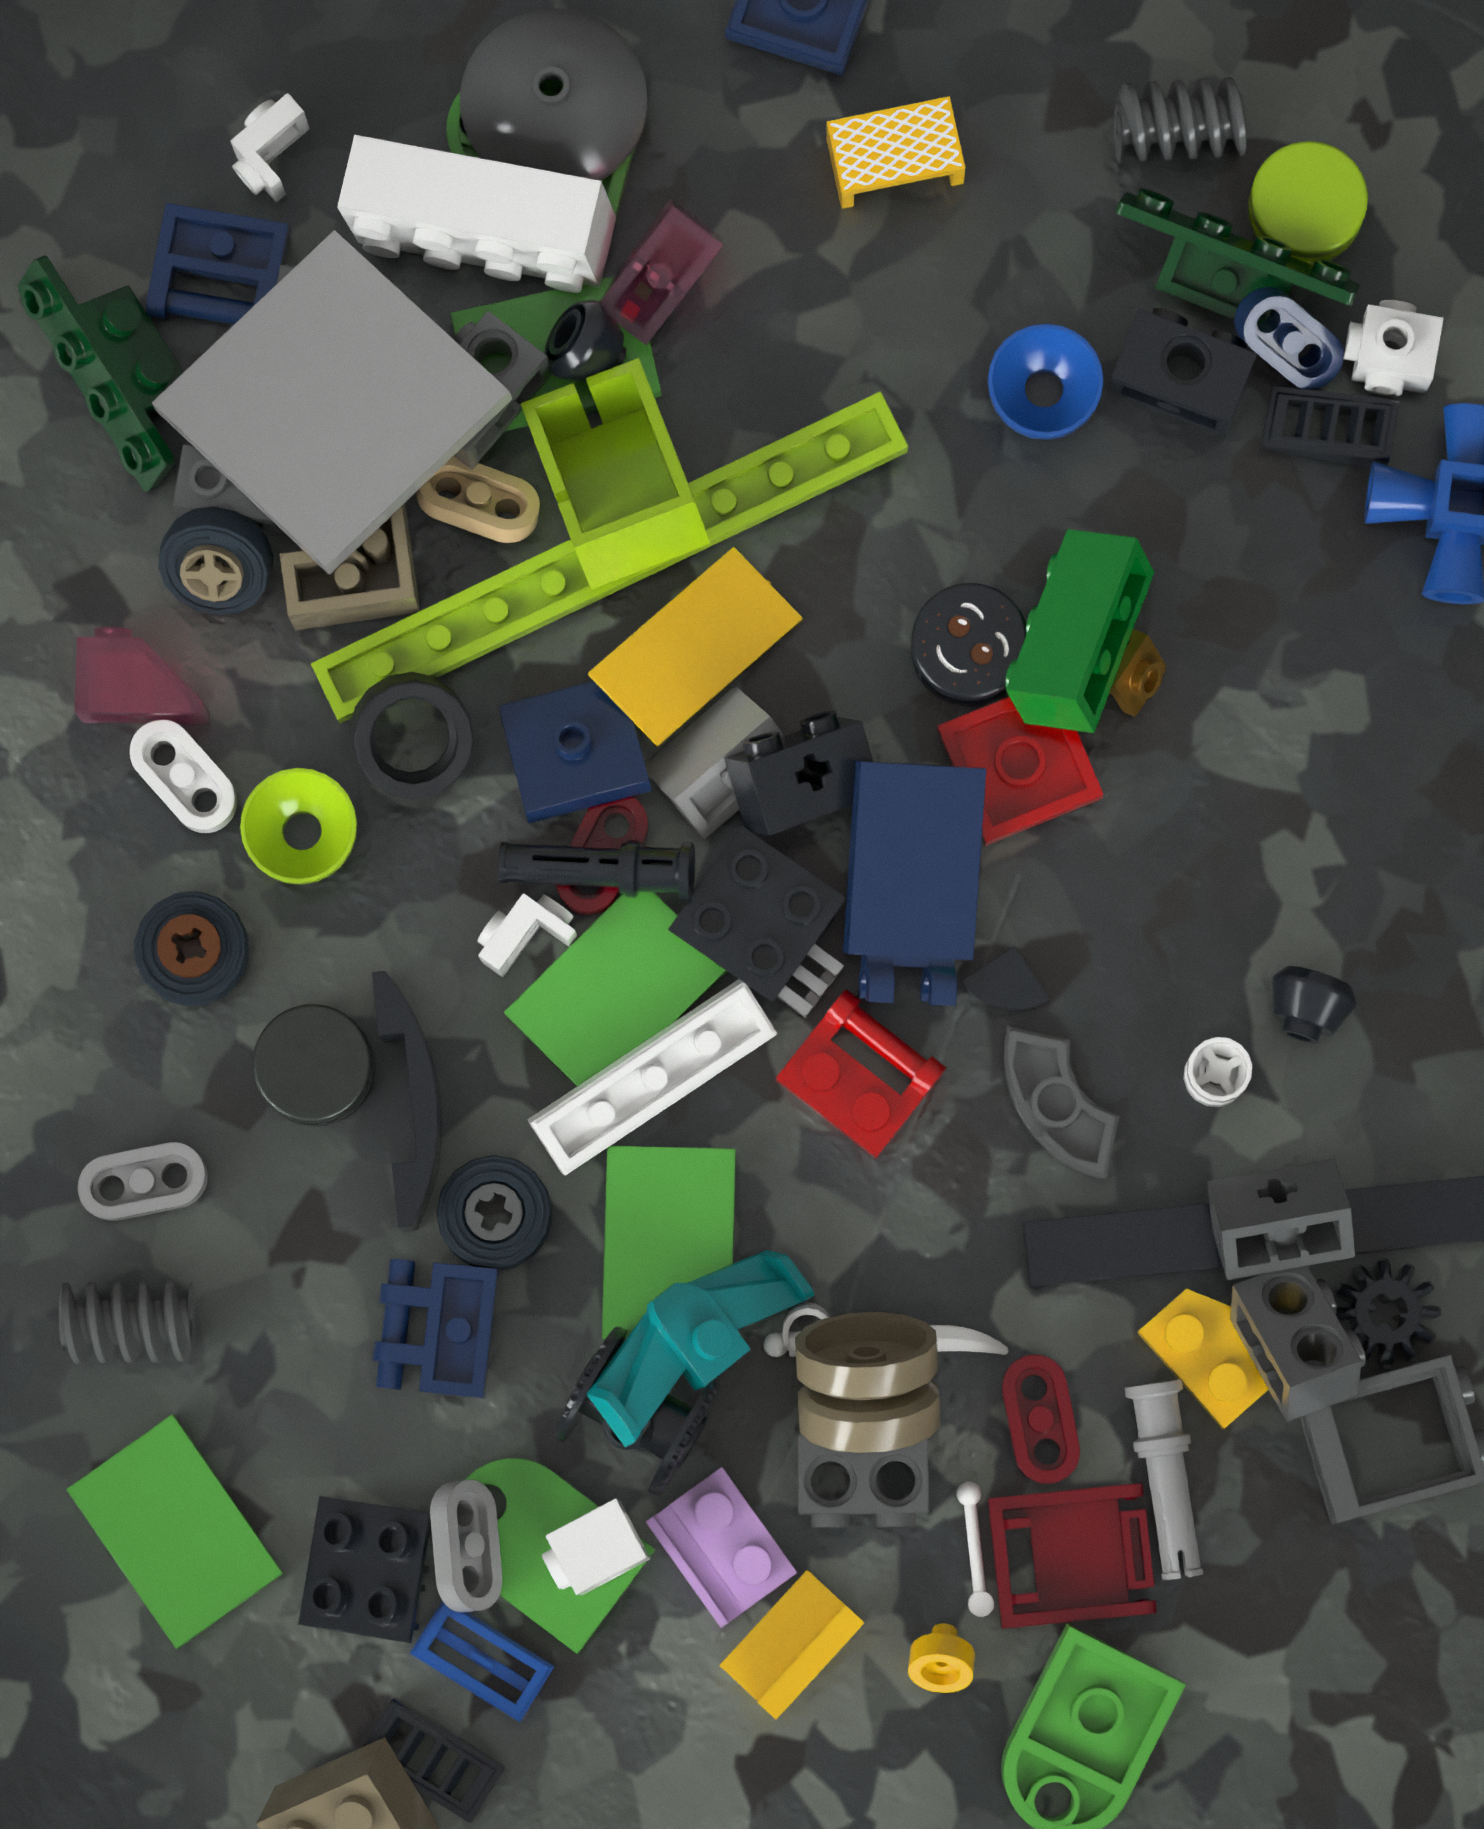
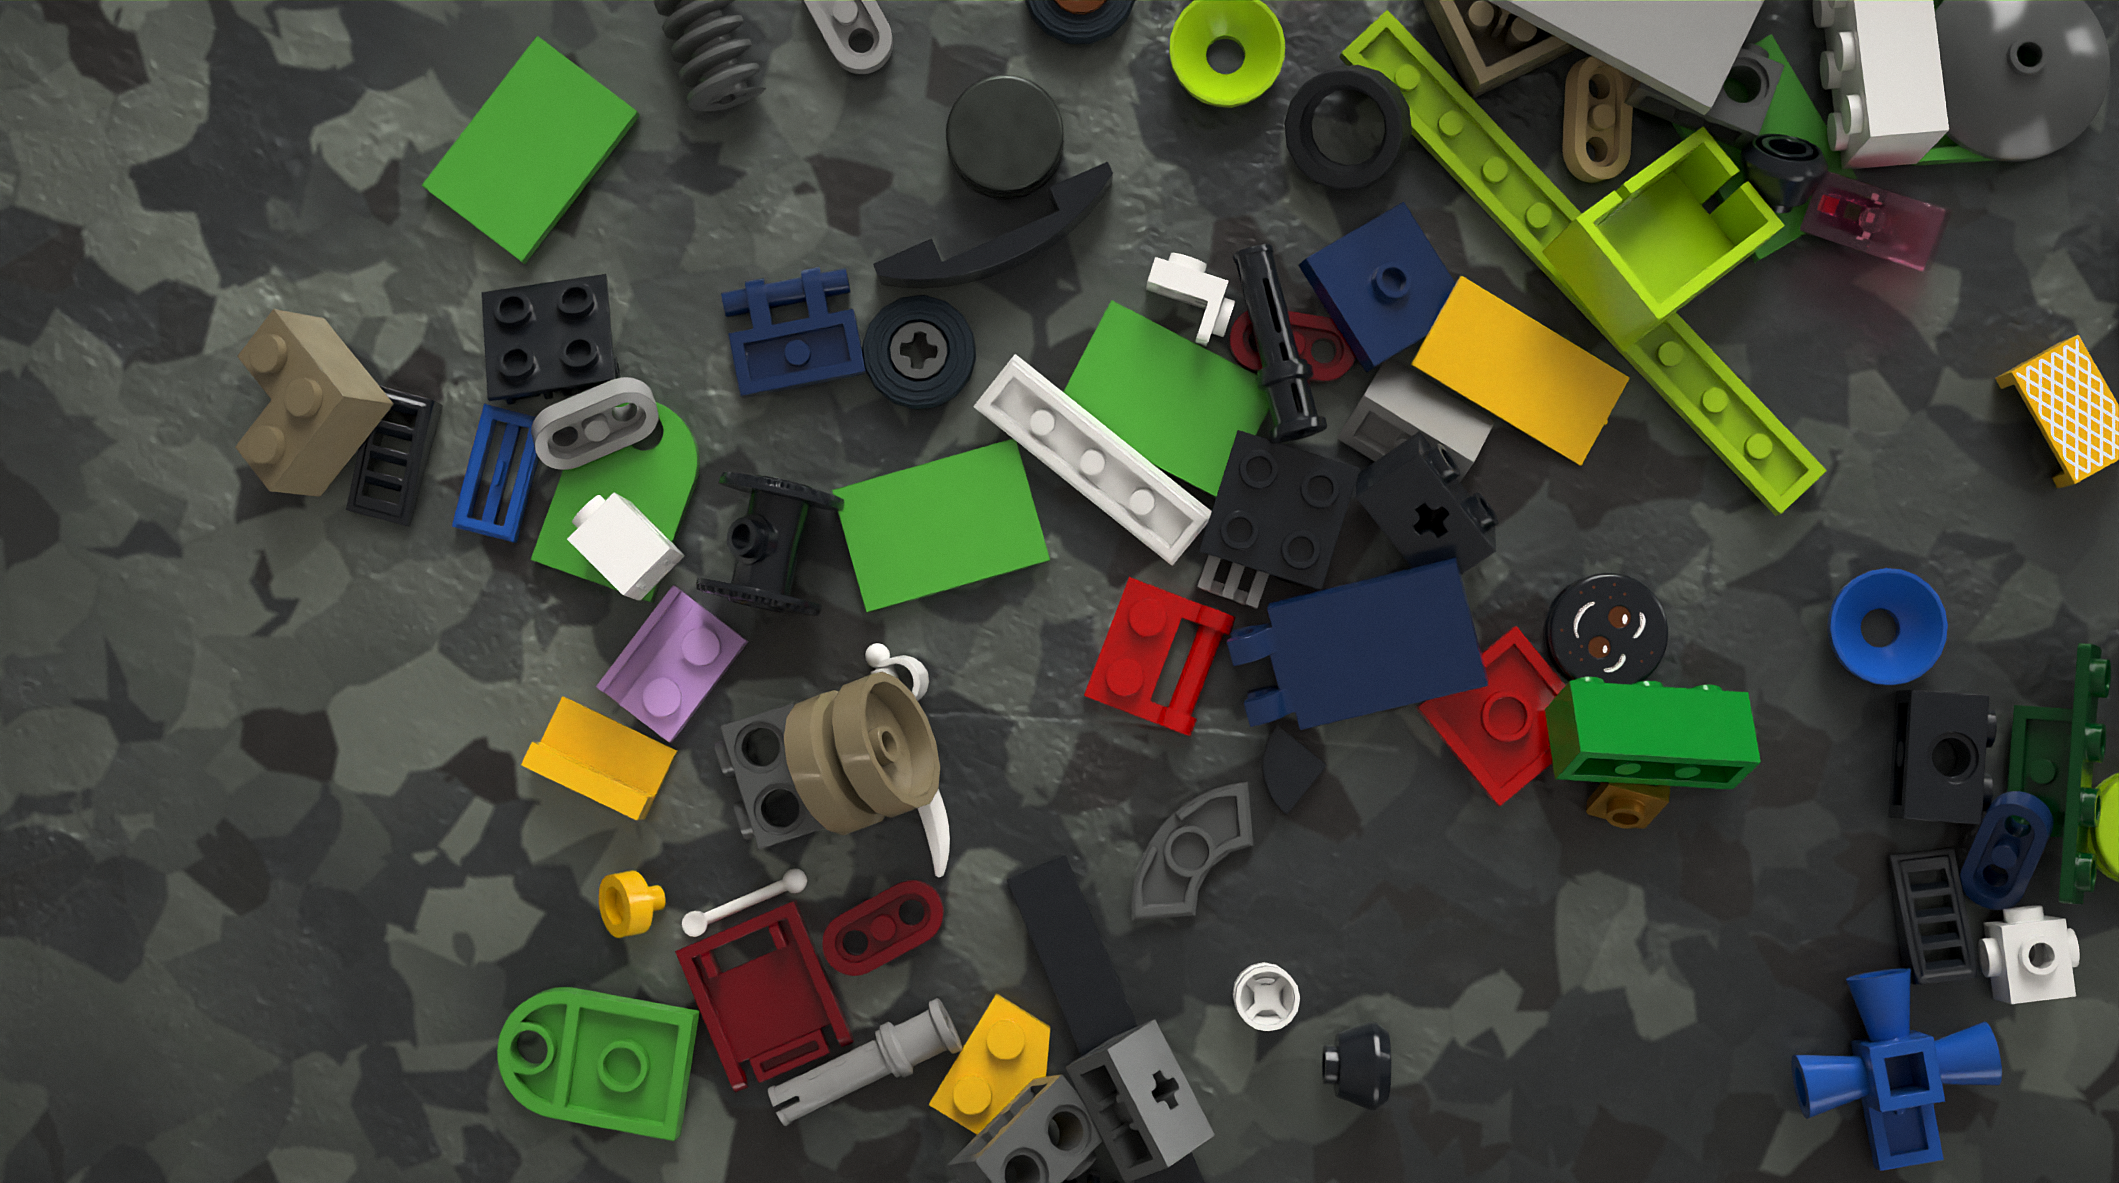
camera: 70 degrees right, 5 degrees up
teal plate [587,1250,814,1447] -> none

